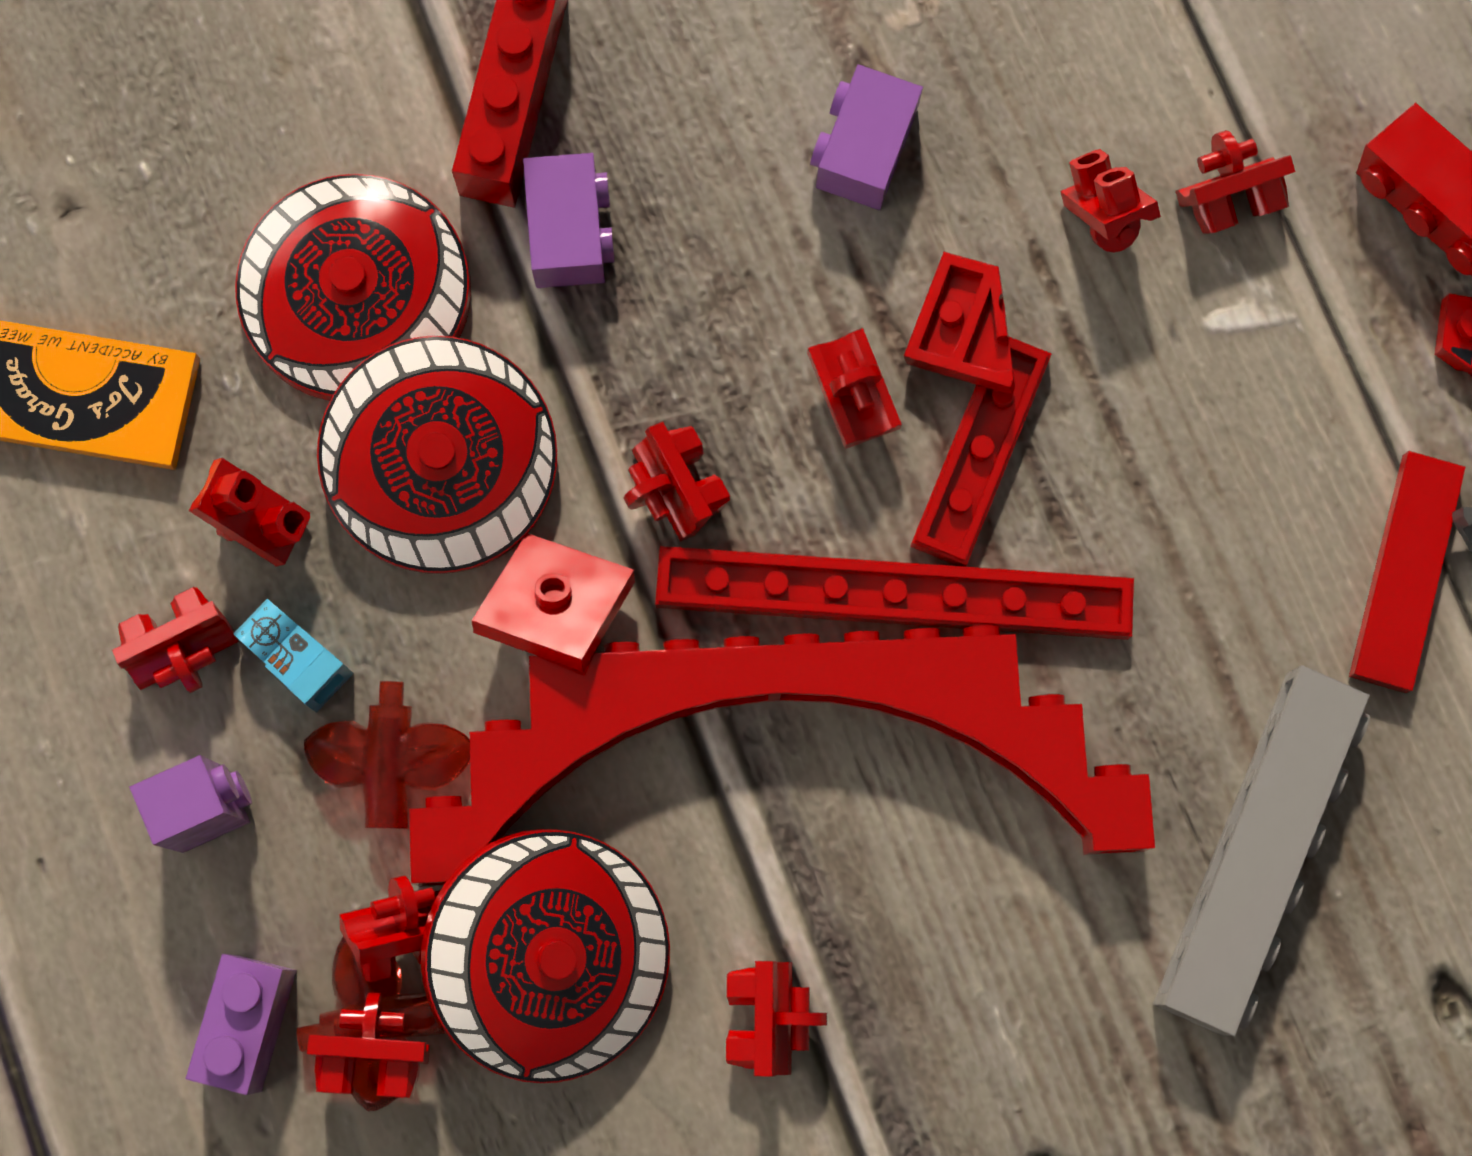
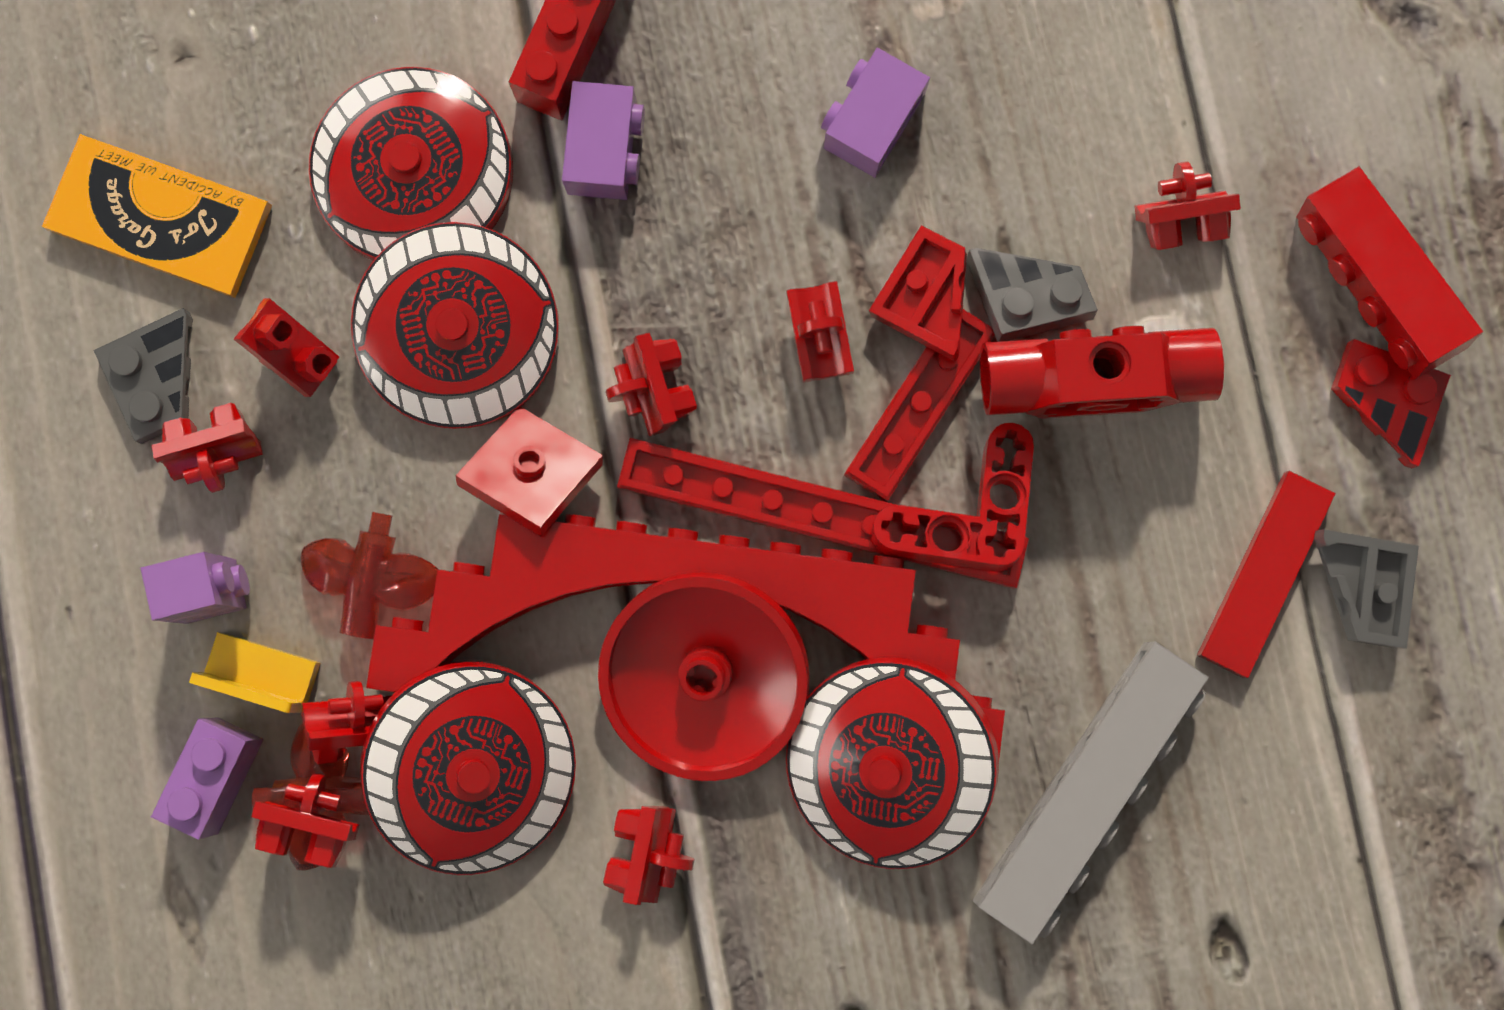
camera: 15 degrees right, 5 degrees up
medium azure leg [233,599,354,713] -> none
red hips [1060,149,1161,253] -> none
none -> dark grey wing [93,308,193,444]
none -> yellow panel [189,632,321,713]
none -> red dish [598,572,810,781]
none -> dish [786,657,999,869]
none -> red beam [871,422,1034,572]
none -> dark grey wing [966,248,1098,342]
none -> red brick [980,326,1224,419]

